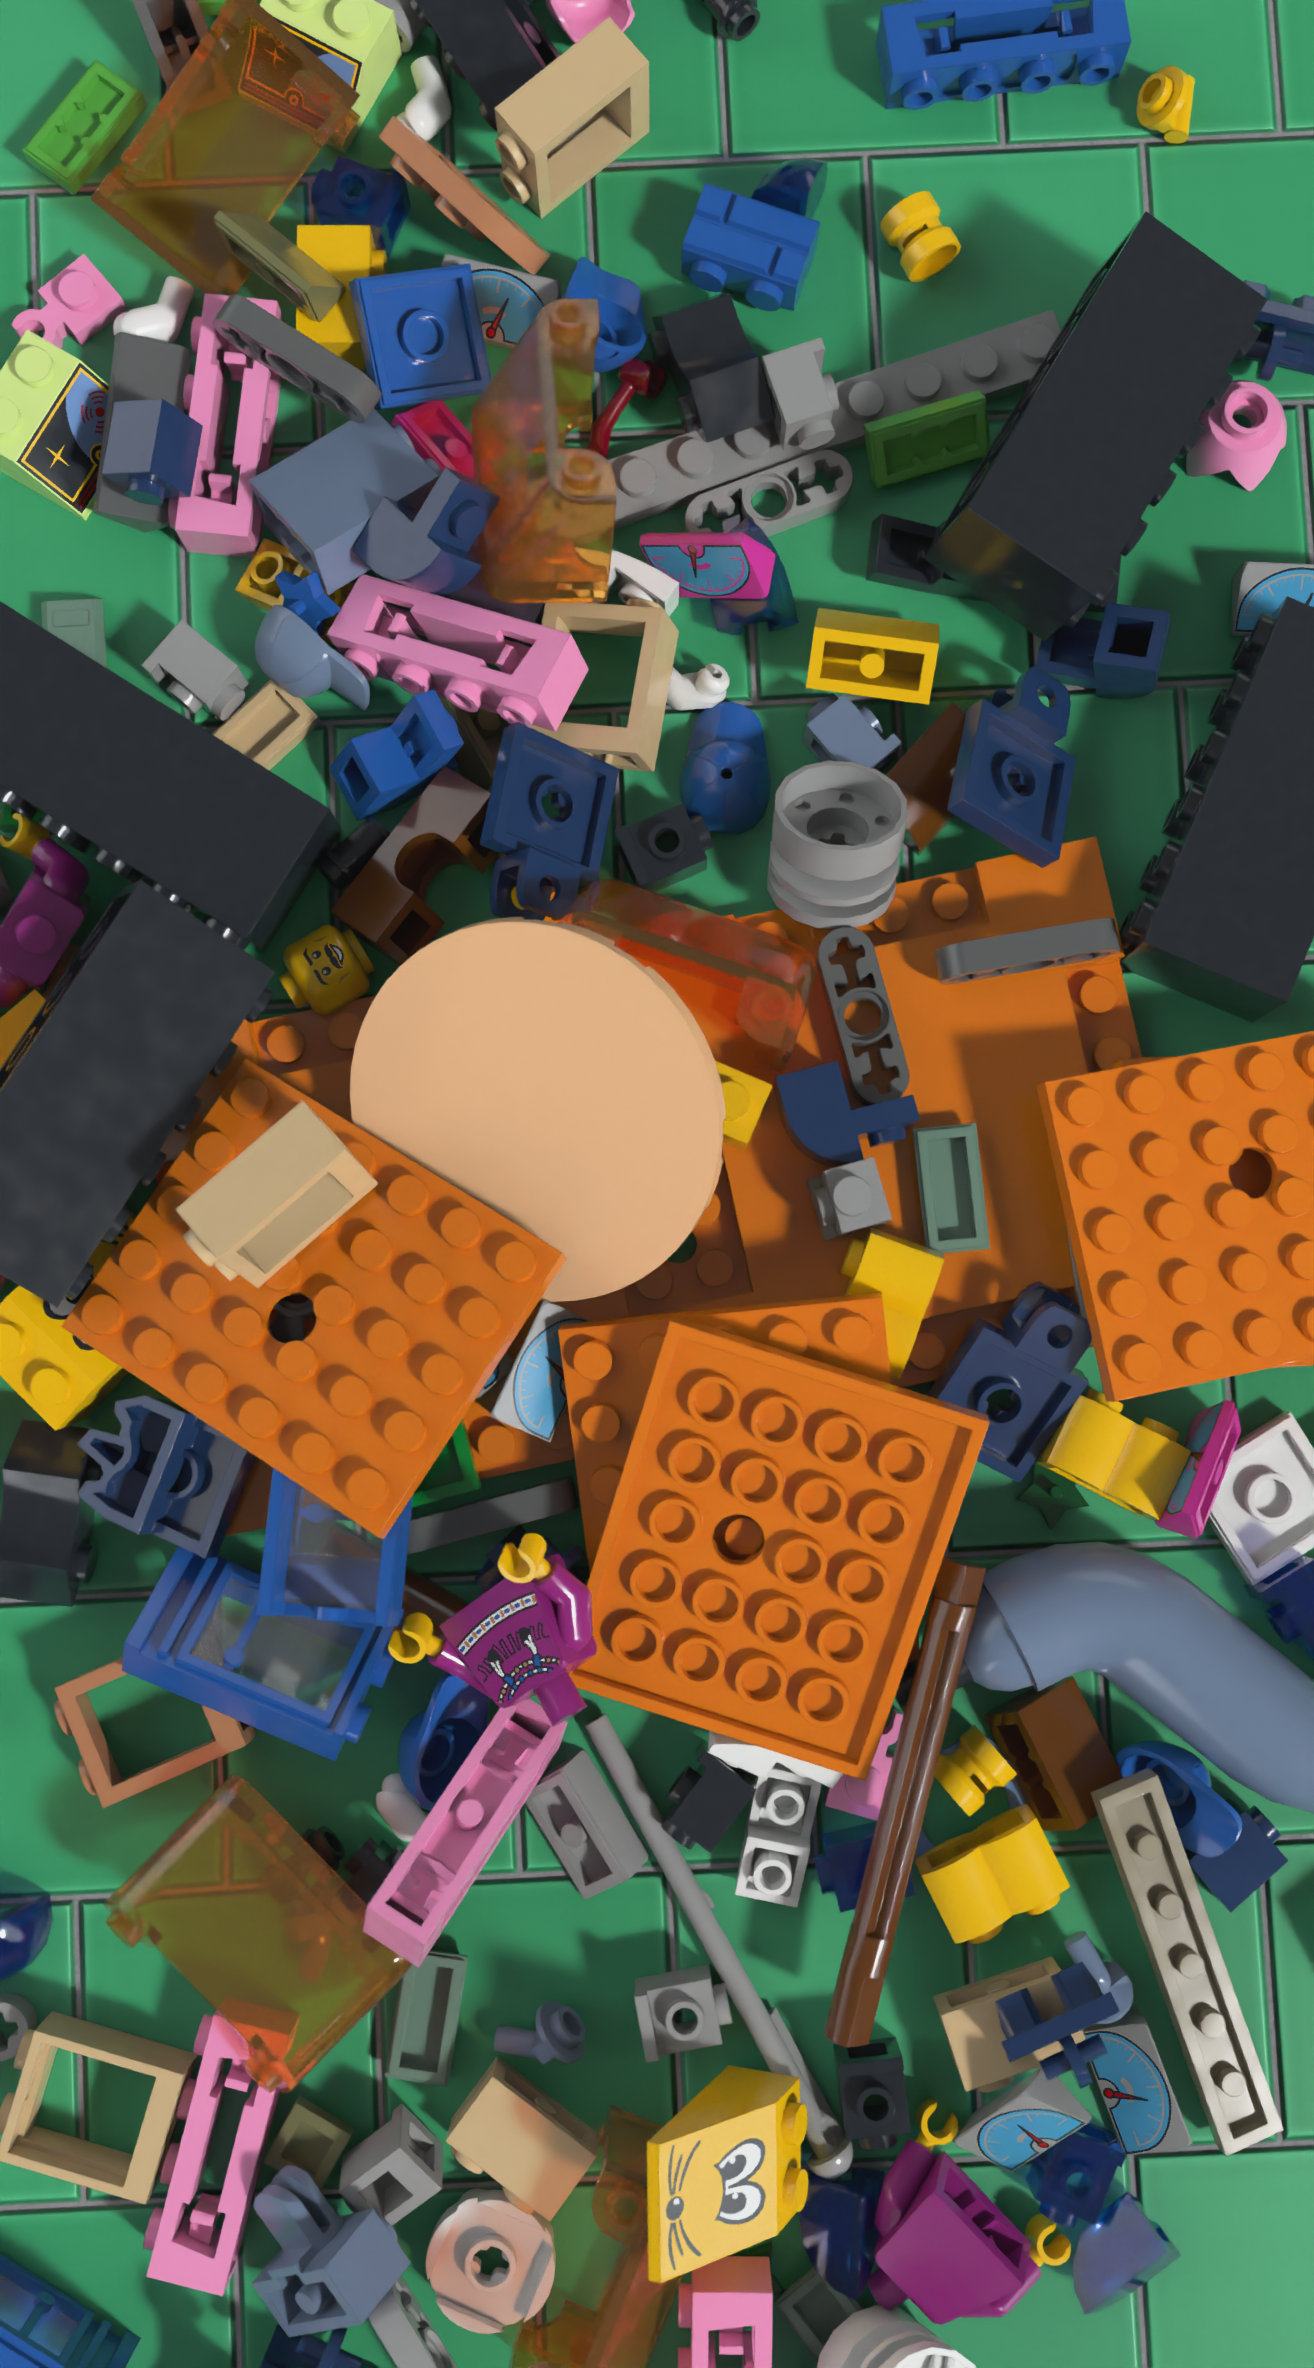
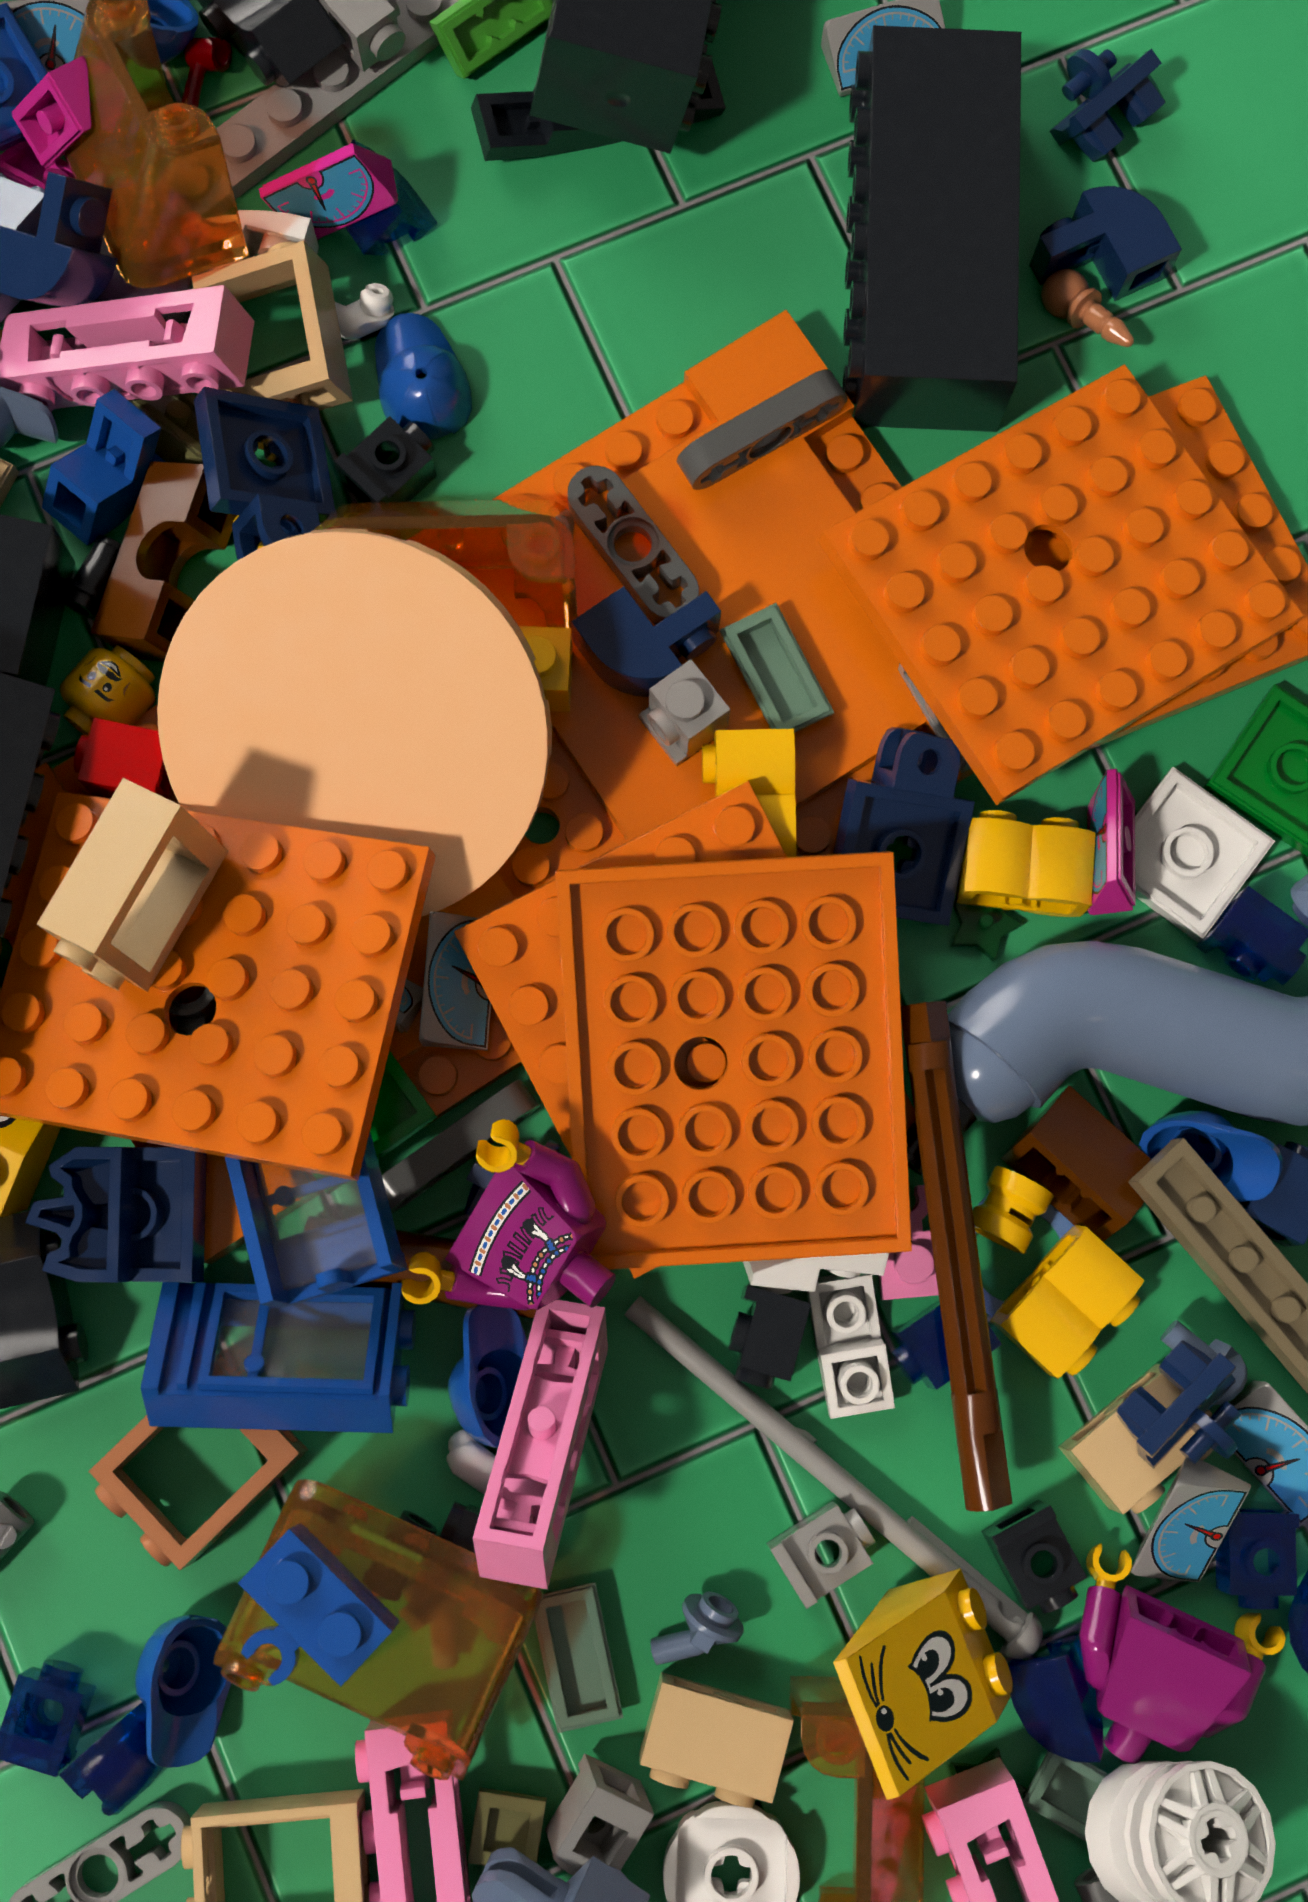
camera: 25 degrees left, 5 degrees down
light grey slope [525,1750,649,1900] -> none
light grey beam [685,450,853,541] -> none
light grey wheel [767,761,907,929] -> none
sand blue brick [802,693,902,771] -> none
yellow brick [806,608,939,705] -> none
reddish brown brick [885,702,966,856] -> none
dark blue plate [947,667,1076,868] -> none
dark blue brick [1035,602,1170,699] -> none
none -> dark pink slope [12,56,91,169]
none -> red brick [74,717,173,800]
none -> blue cap [135,1615,235,1768]
none -> blue brick [238,1523,400,1687]

